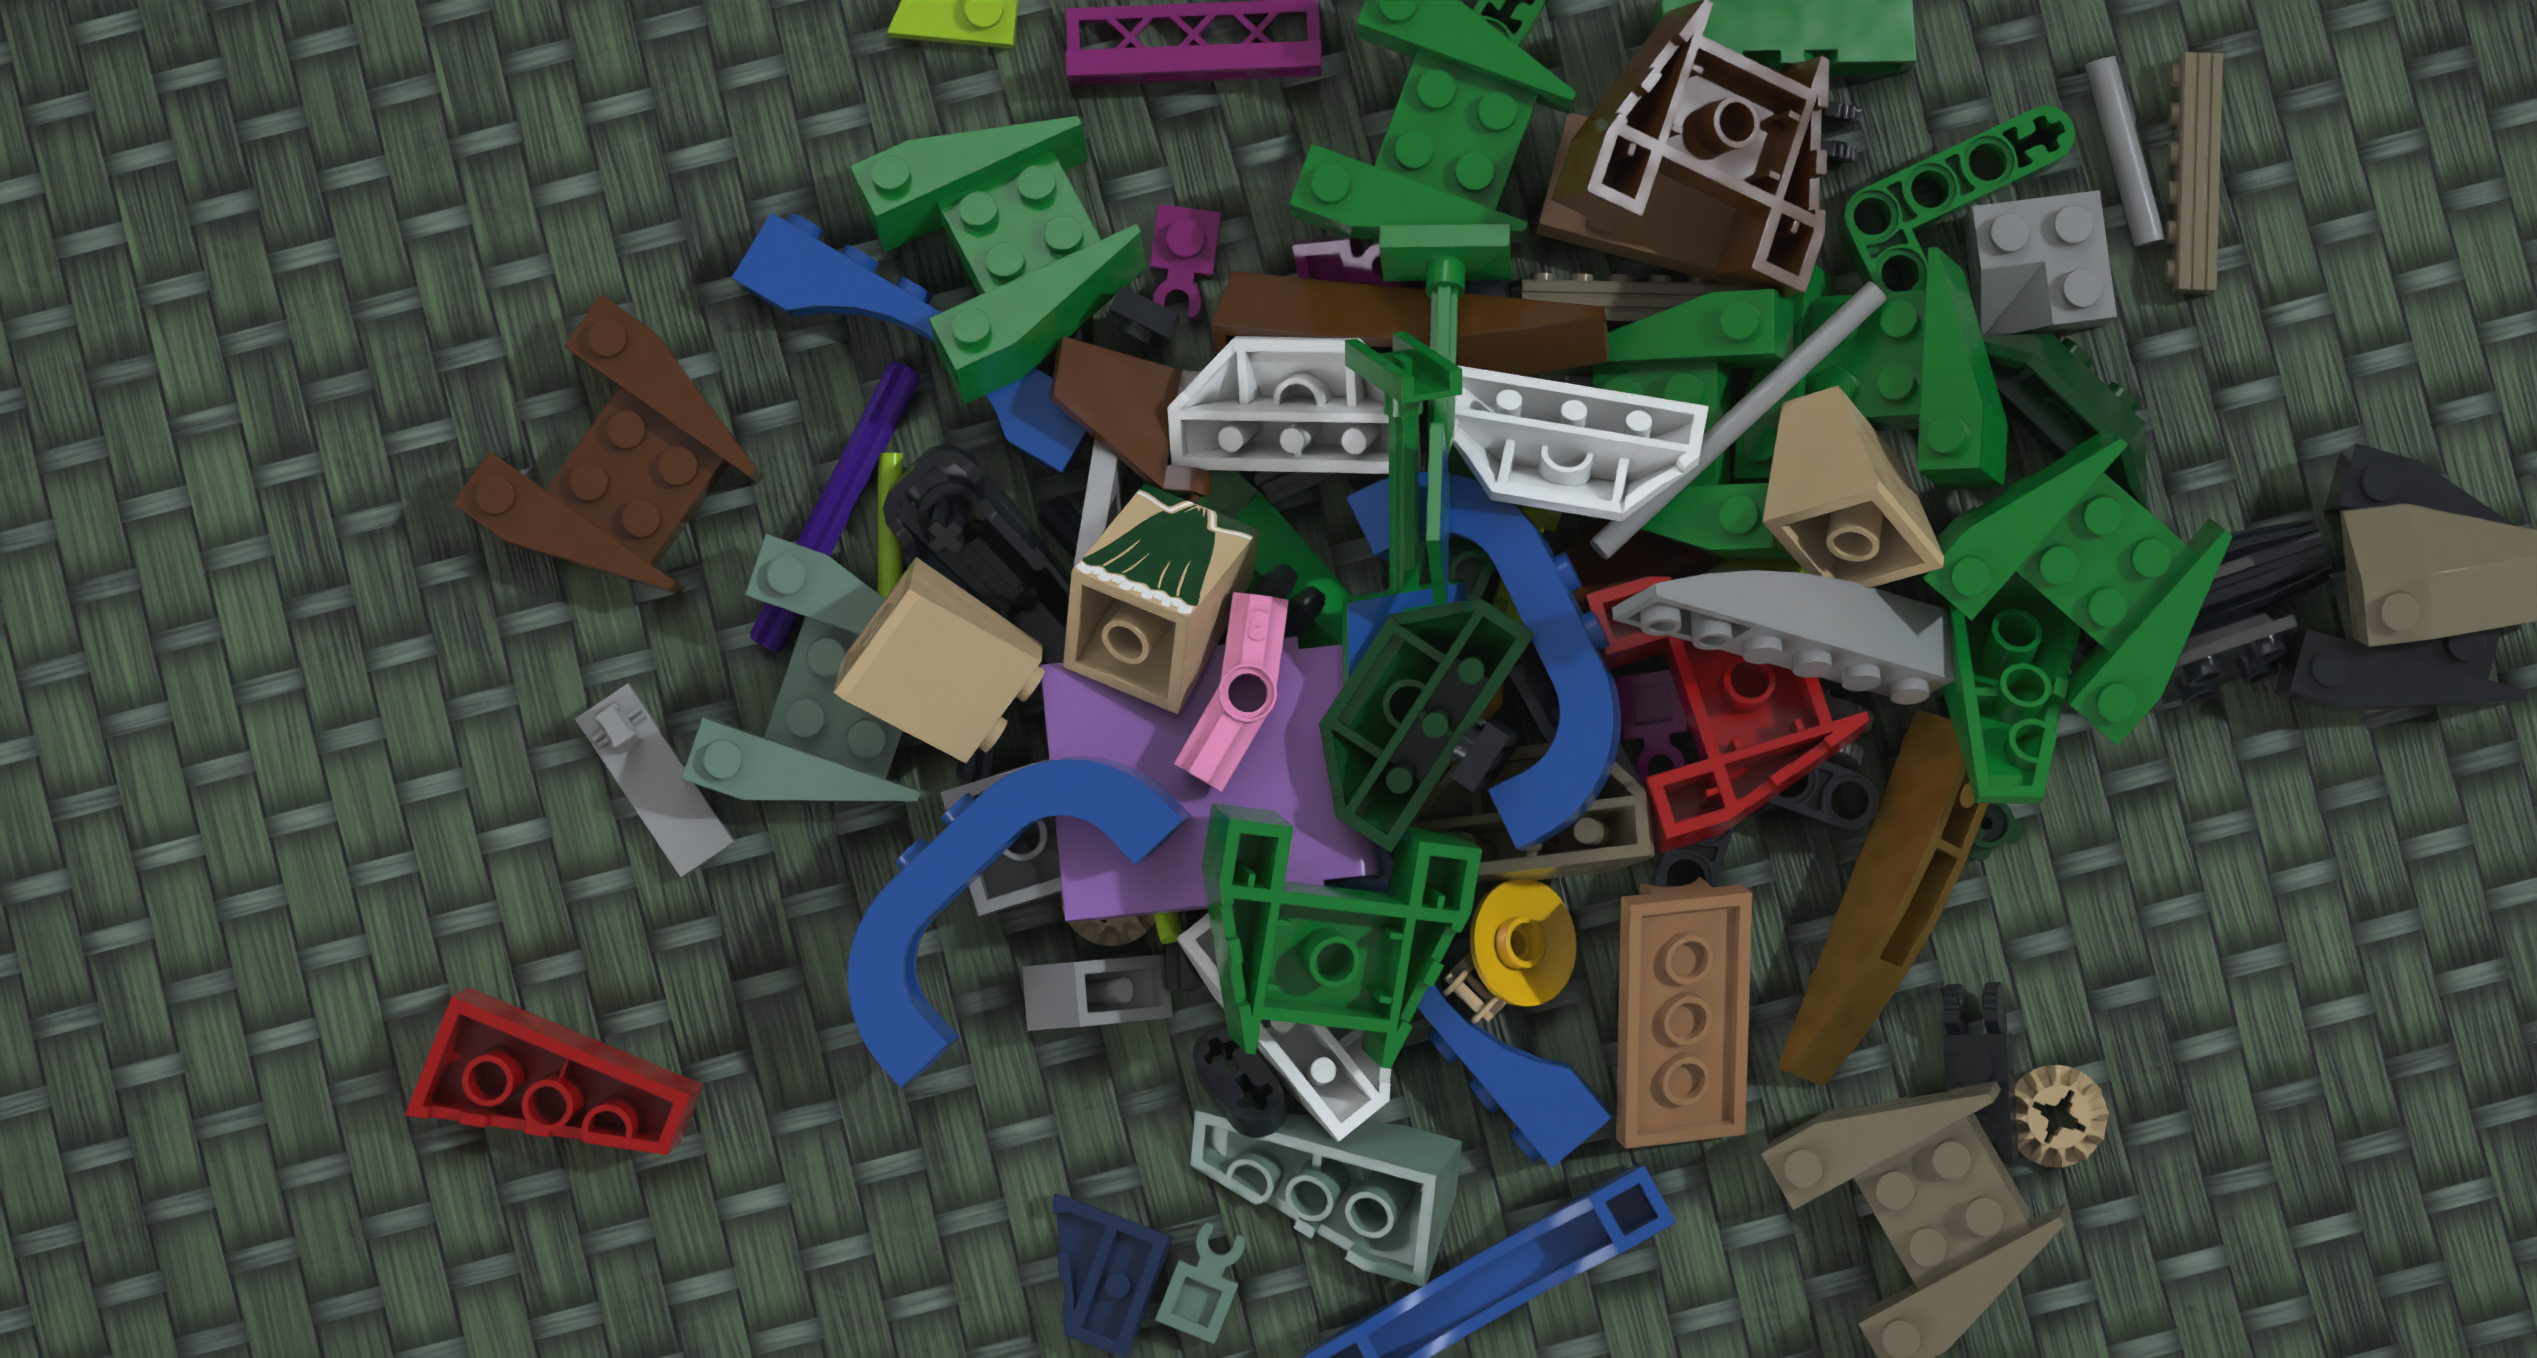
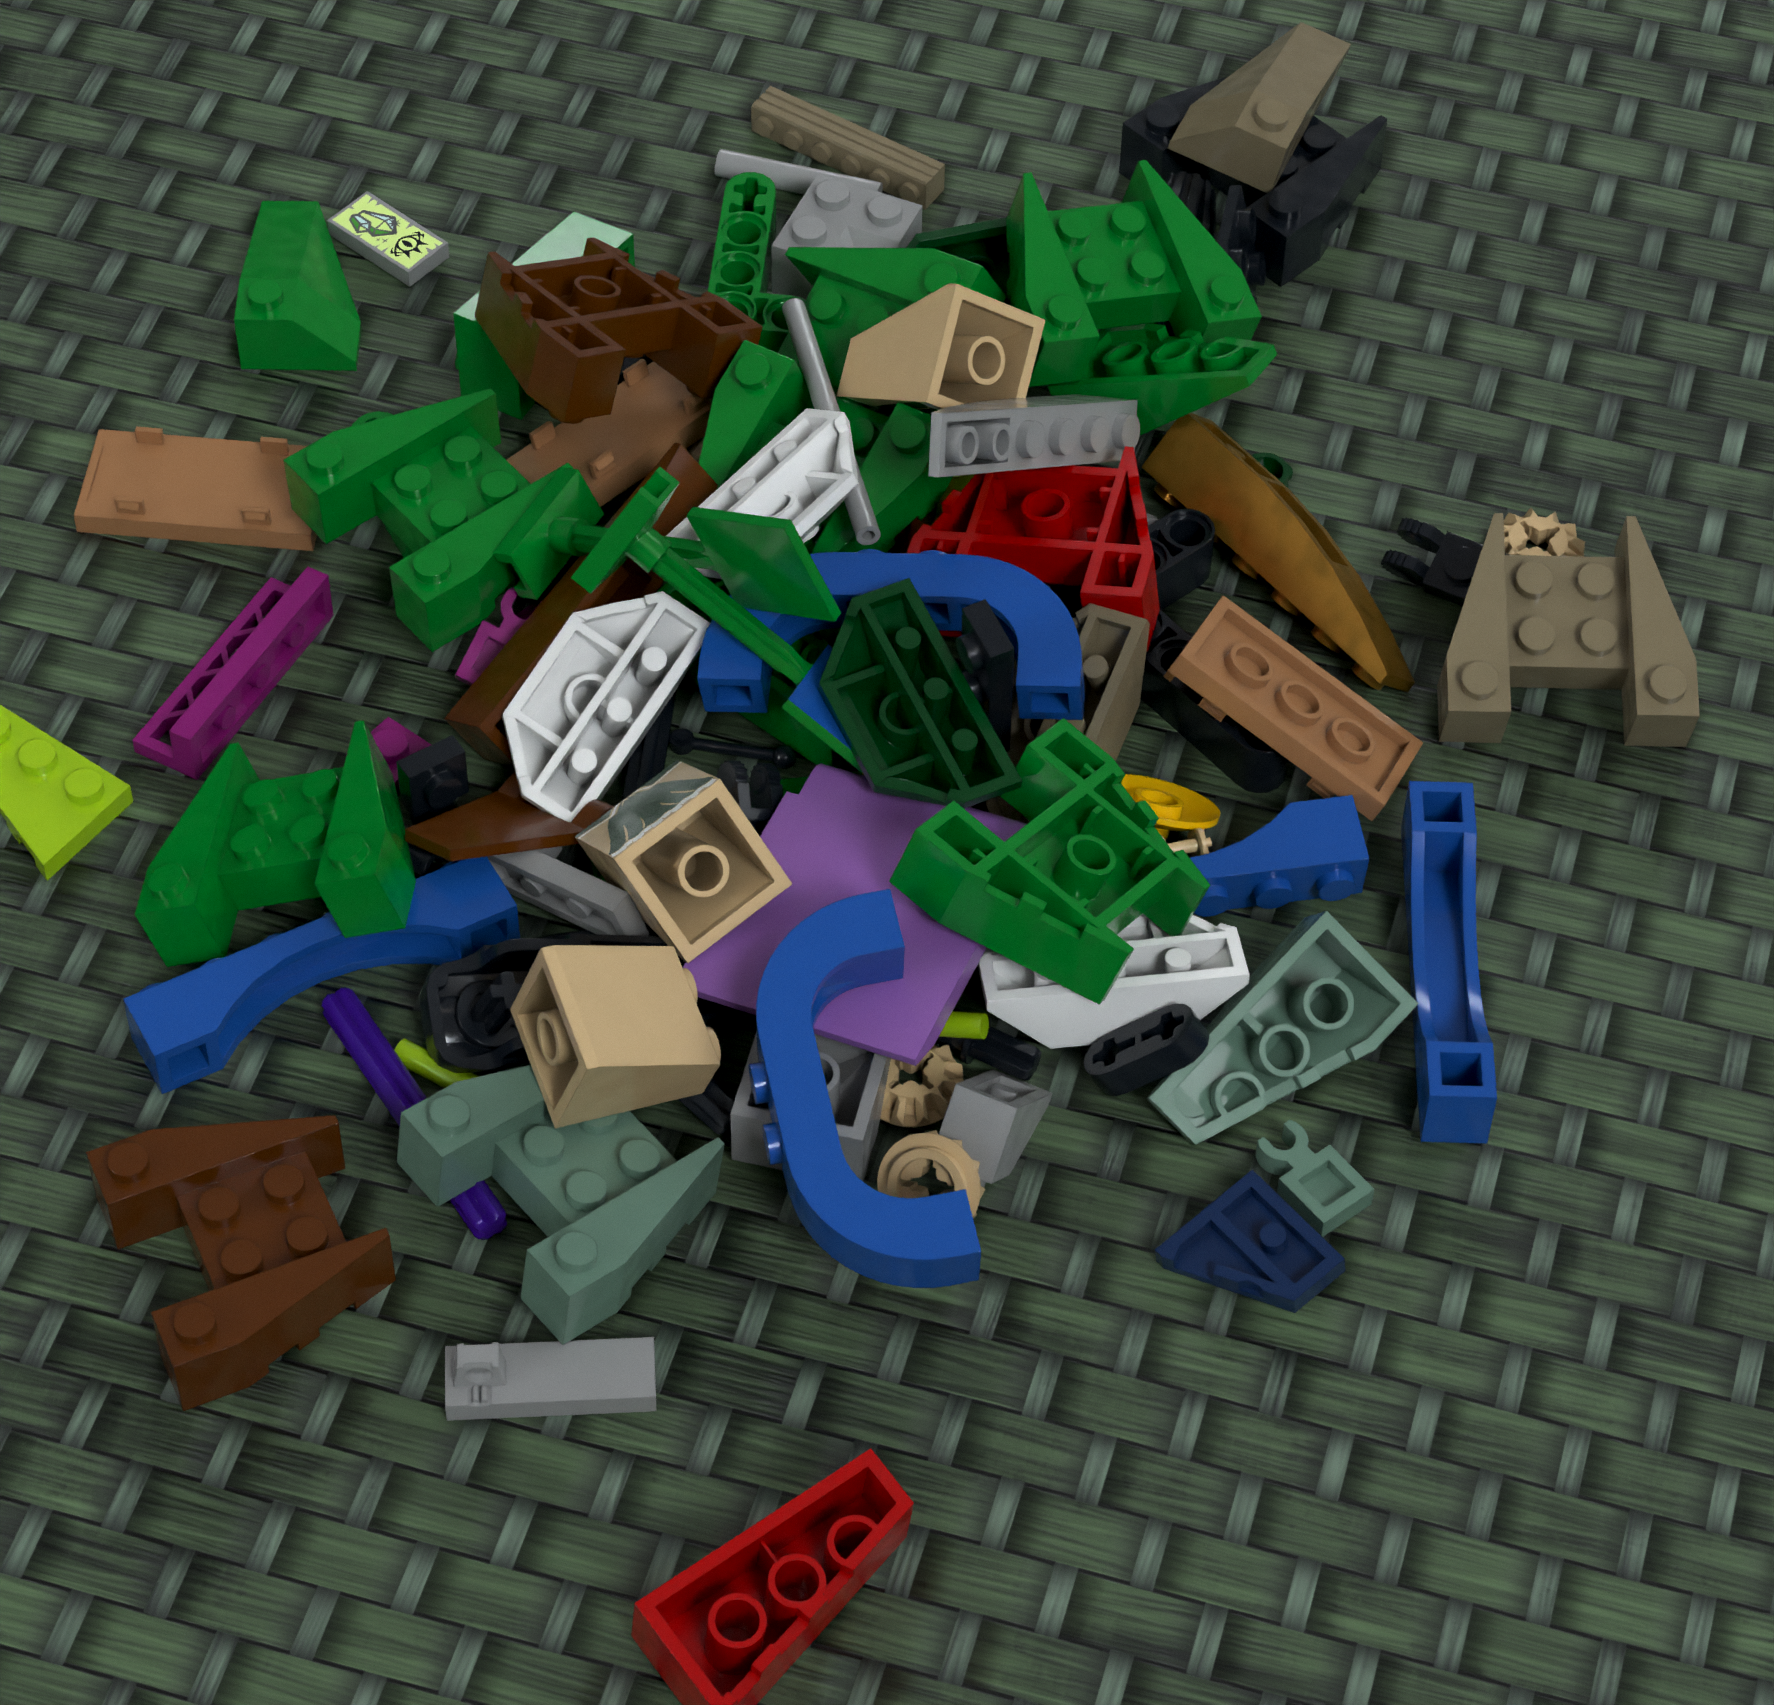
camera: 65 degrees left, 35 degrees down
bright pink piece [1173,592,1289,792] -> none
none -> tan gear [877,1130,985,1219]

